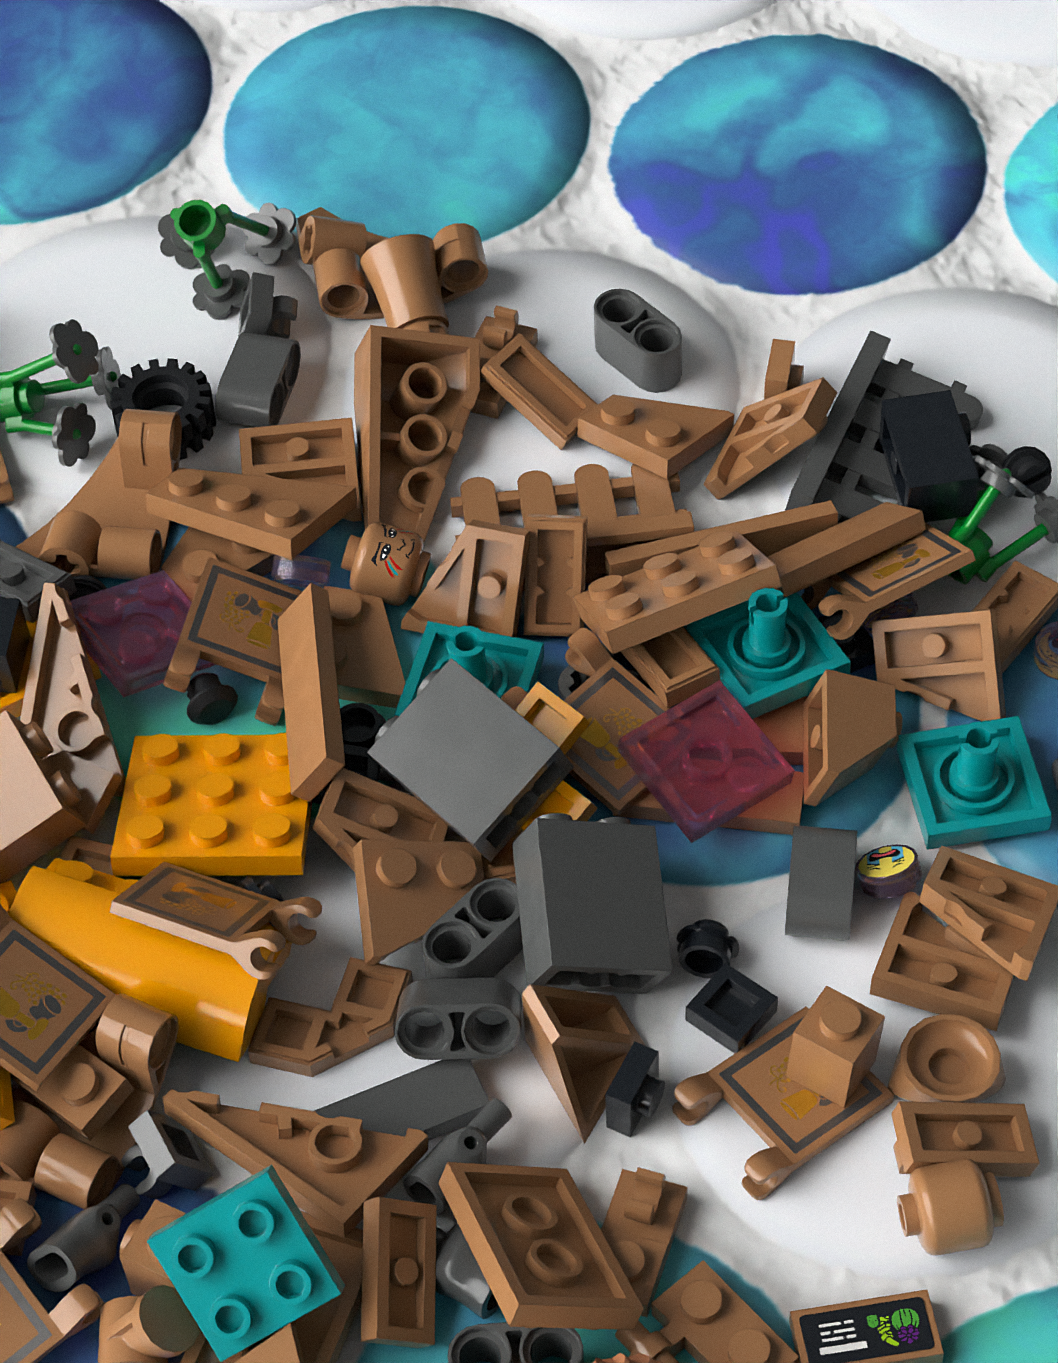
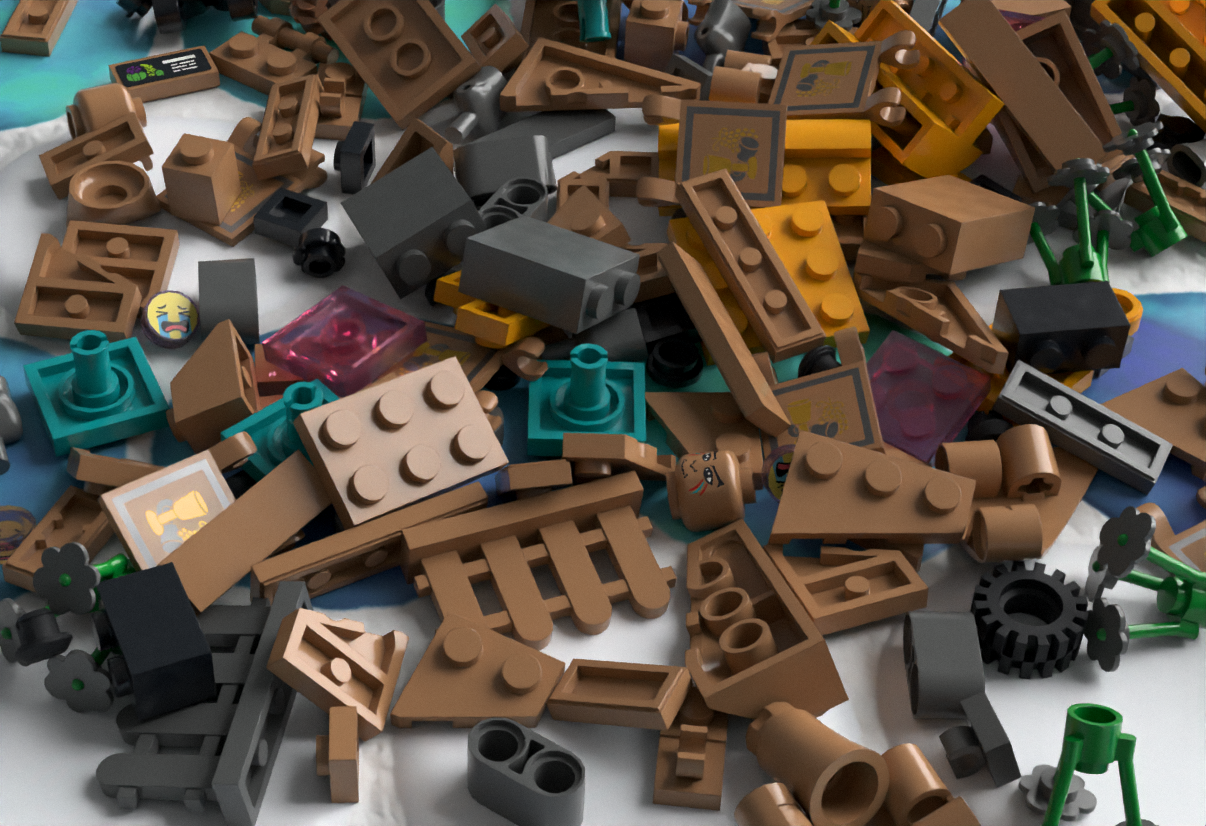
camera: 160 degrees right, 10 degrees down
none -> medium nougat tile [252,74,324,181]
none -> medium nougat tile [675,168,826,363]

